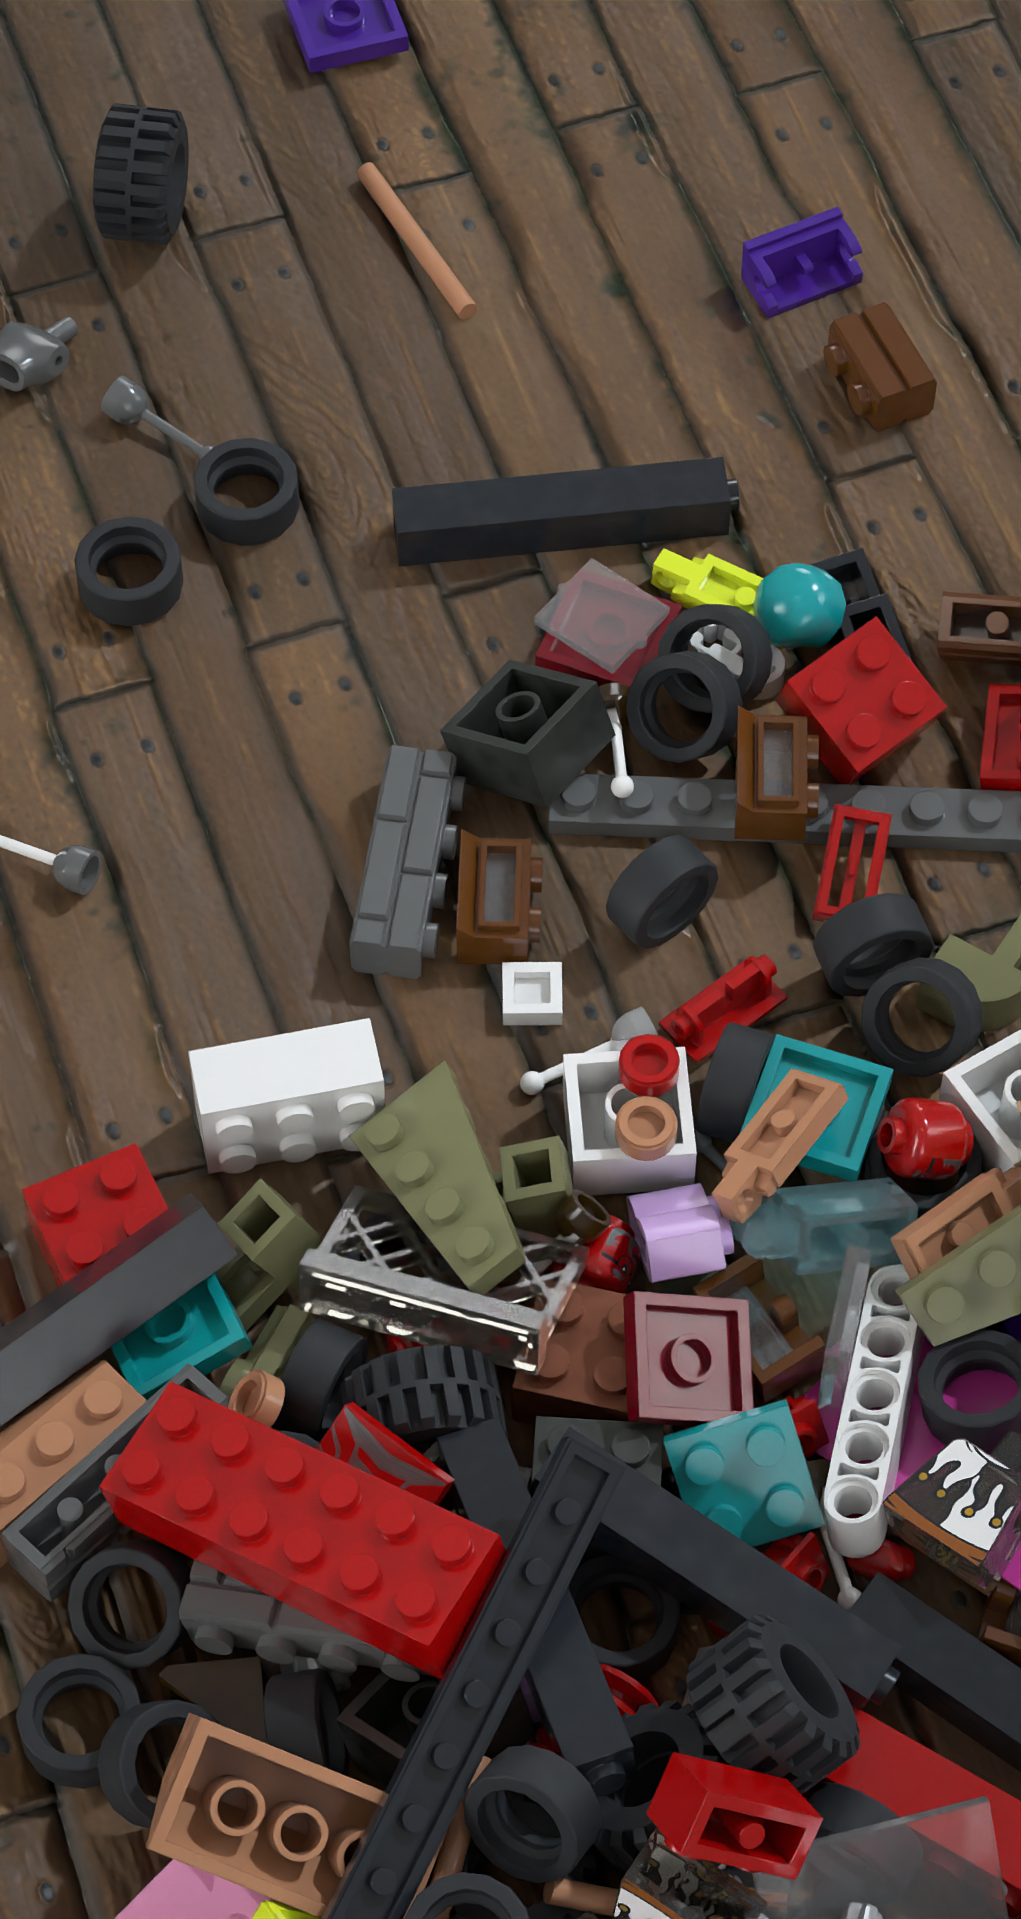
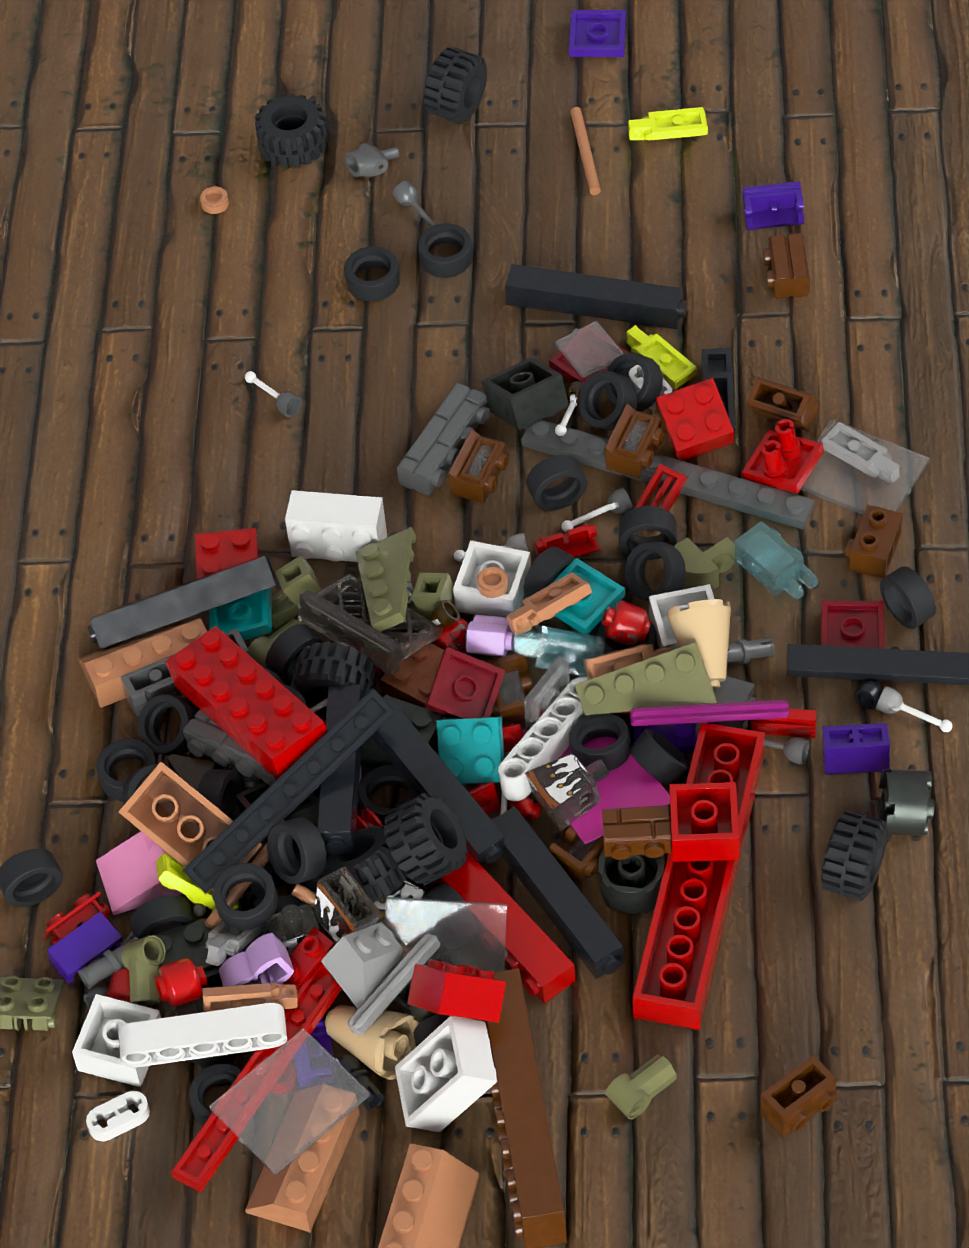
camera: 25 degrees right, 5 degrees down
nougat tile [228,1369,285,1428] -> none
red tile [316,1402,455,1506] -> none
white tile [502,962,563,1025] -> none
red tile [618,1034,680,1097] -> none
red brick [646,1752,823,1880] -> none
teal hair [753,563,846,650] -> none
none -> hinge [561,487,633,532]
none -> neon yellow hinge [628,107,708,140]

